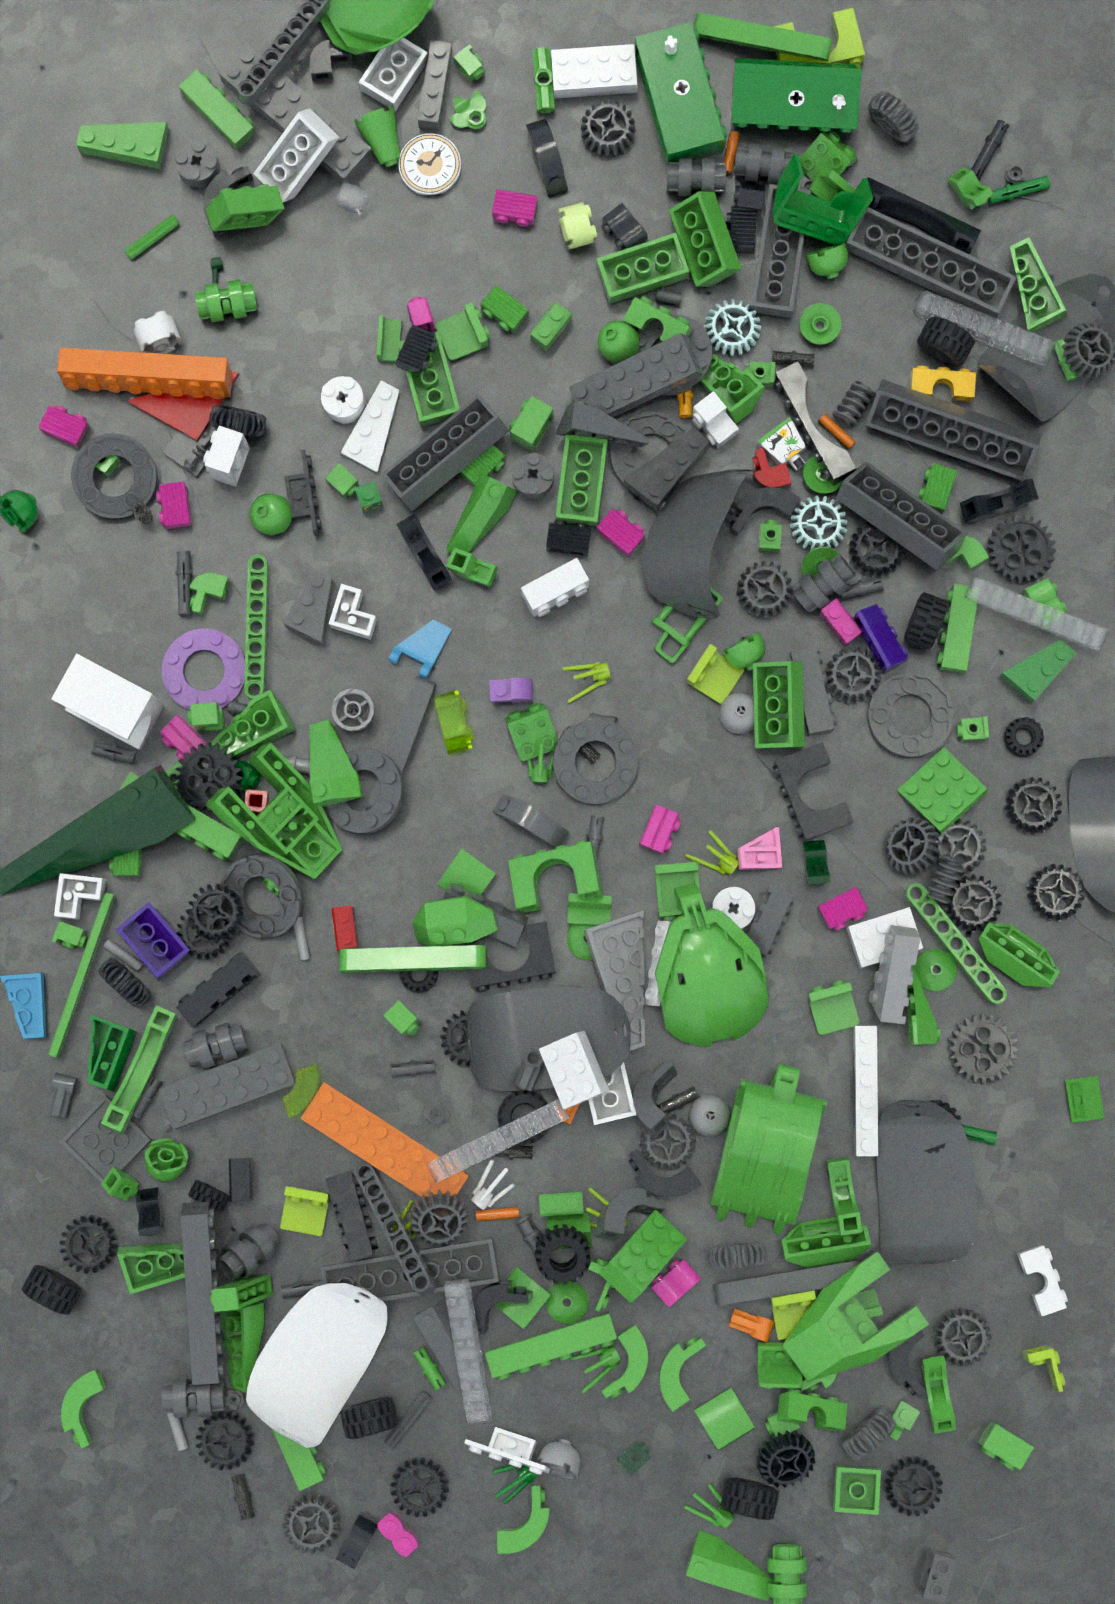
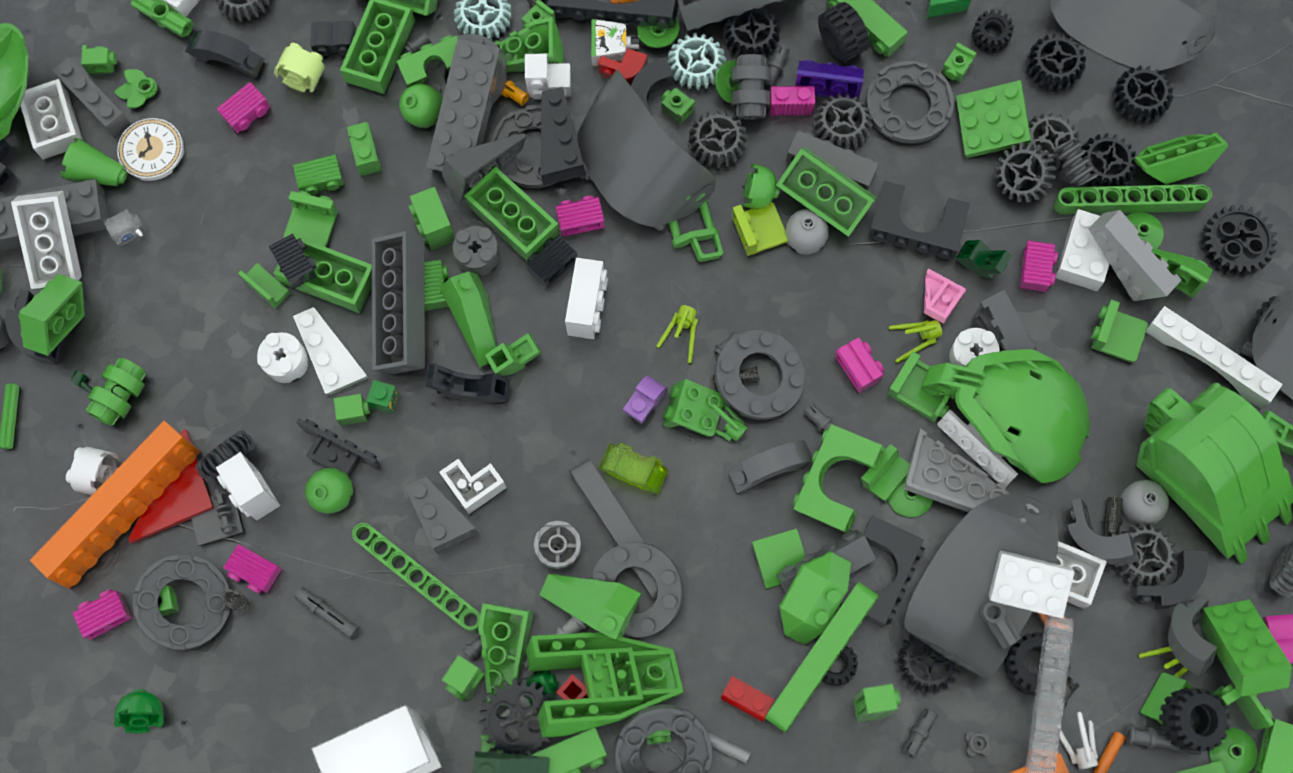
camera: 55 degrees left, 10 degrees down
dark pink brick [160,715,207,760] -> none
medium lavender plate [162,628,245,710] -> none
bright green brick [189,573,230,616] -> none
dark azure flag [388,620,452,679] -> none
dark pink brick [407,297,435,333] -> none
bright green brick [539,1191,584,1217] -> none

